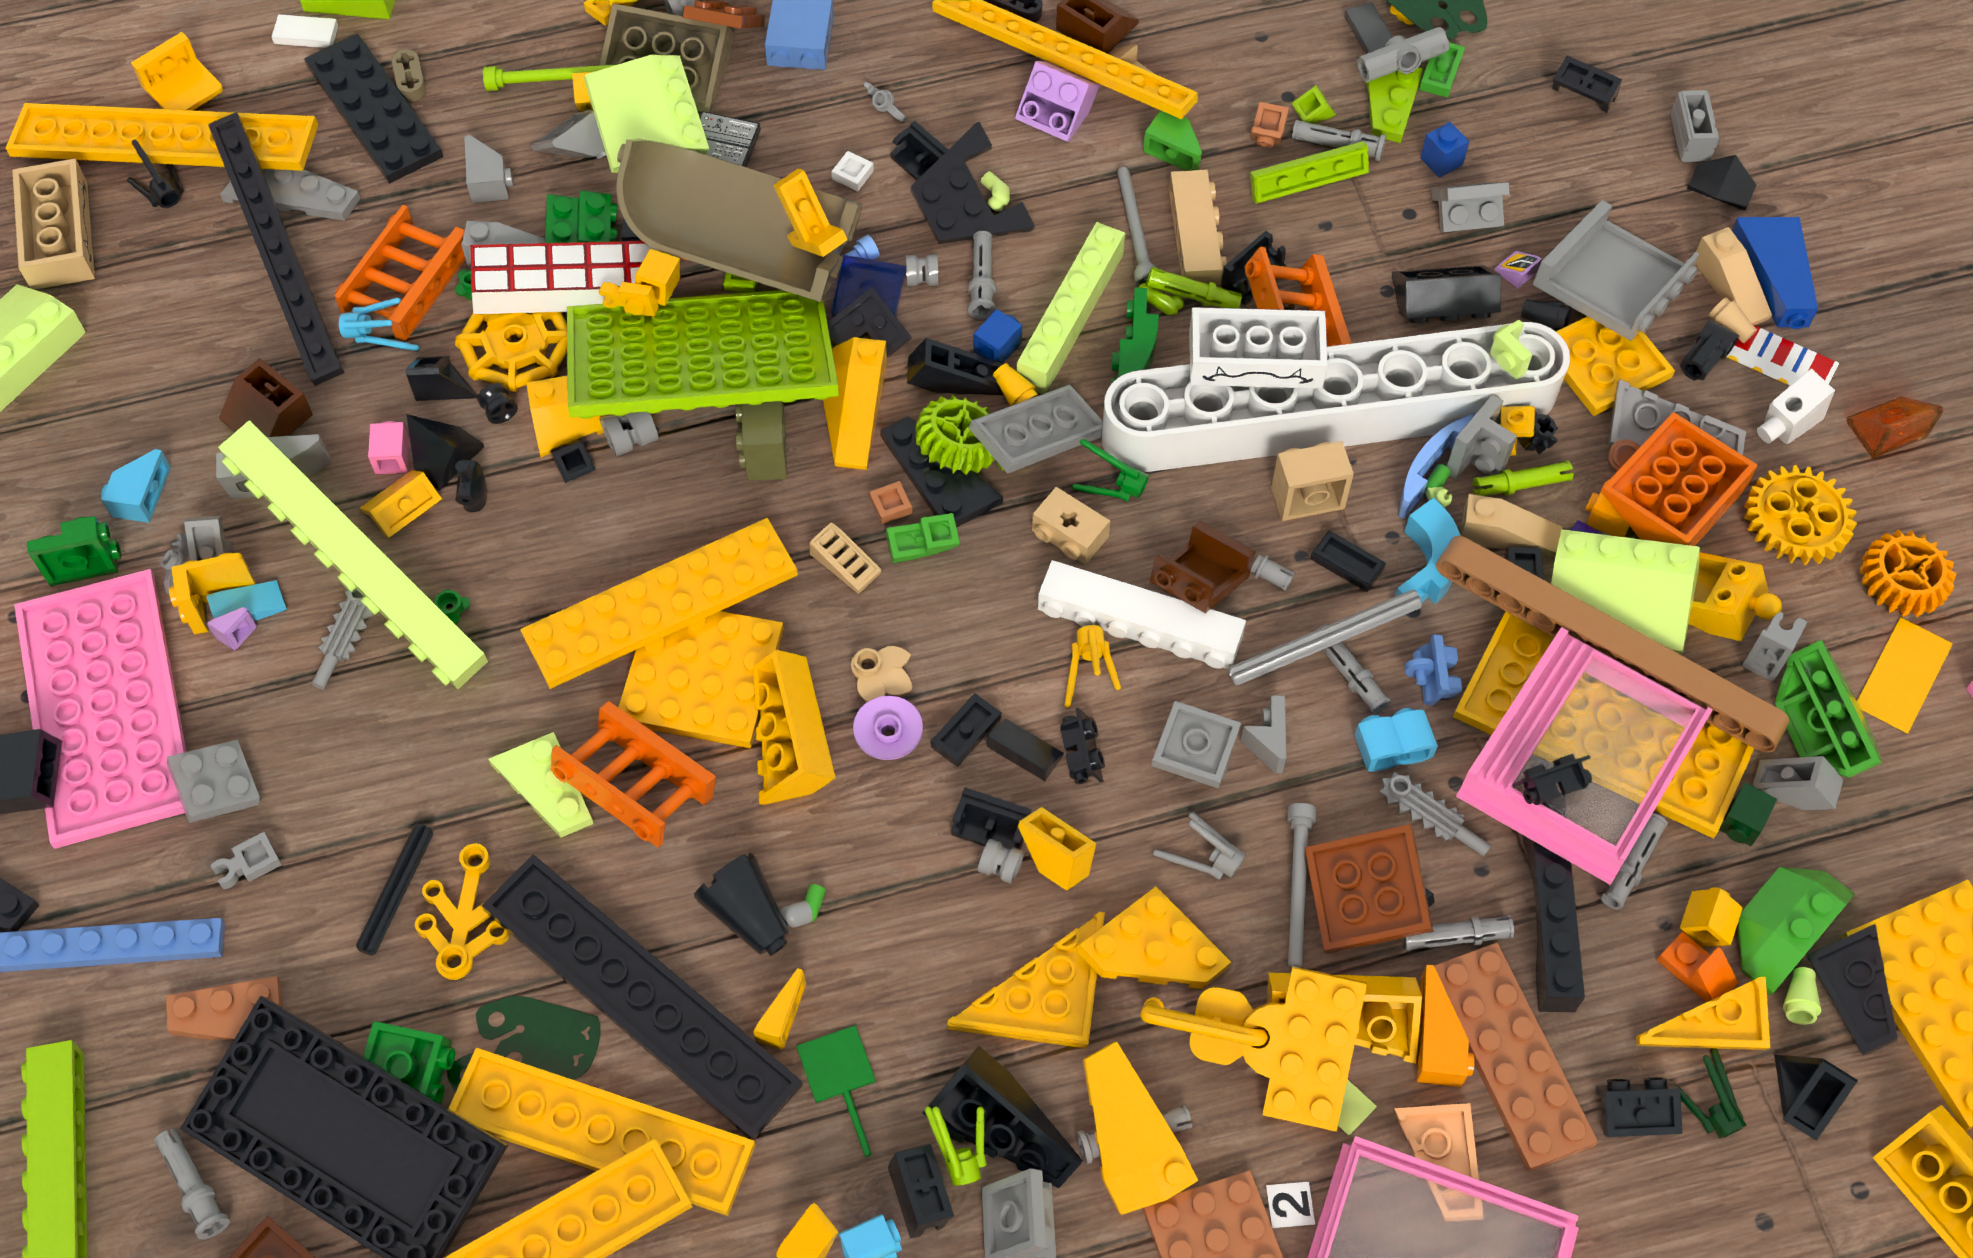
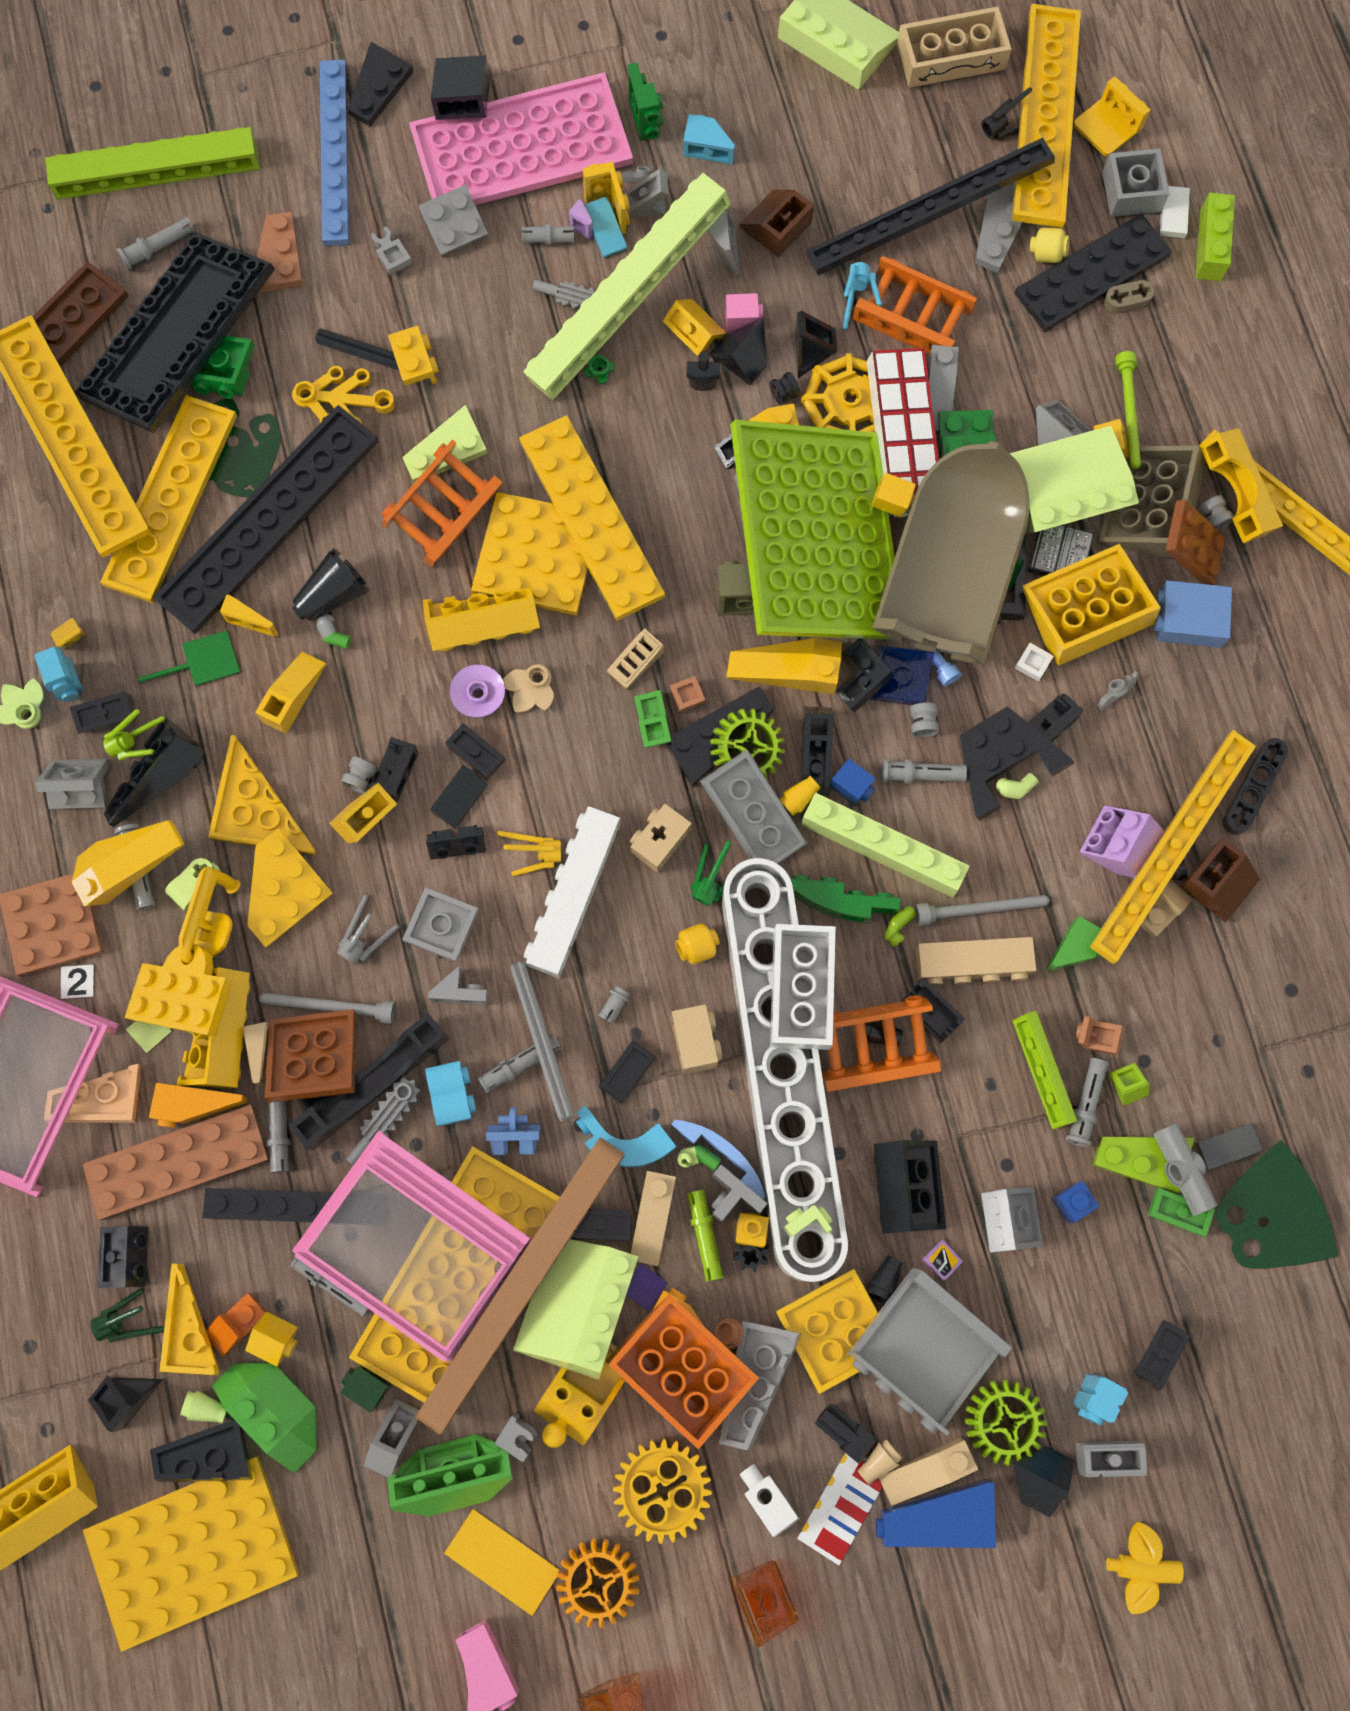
camera: 90 degrees right, 15 degrees up
light grey slope [464,135,514,203] -> none
yellow plate [598,282,659,317] -> none
yellow bracket [773,169,848,257] -> none
lime pin [1146,267,1242,309] -> none
reddish brown panel [1150,521,1256,614] -> none
black hinge [1512,754,1592,805] -> none
none -> yellowish green piece [165,858,221,912]
none -> tan slope [243,1022,269,1086]
none -> yellow slope [255,652,327,735]
none -> black arch [288,1013,450,1151]
none -> yellow bracket [388,325,439,386]
none -> light grey pin [522,224,574,245]
none -> yellow head [675,923,720,965]
none -> lime gear [964,1379,1047,1465]
none -> yellow slope [1022,544,1161,666]
none -> light yellow head [1030,228,1070,263]
none -> medium azure brick [1073,1374,1128,1426]
none -> light grey brick [1102,148,1170,217]
none -> yellow plant [1106,1522,1184,1614]

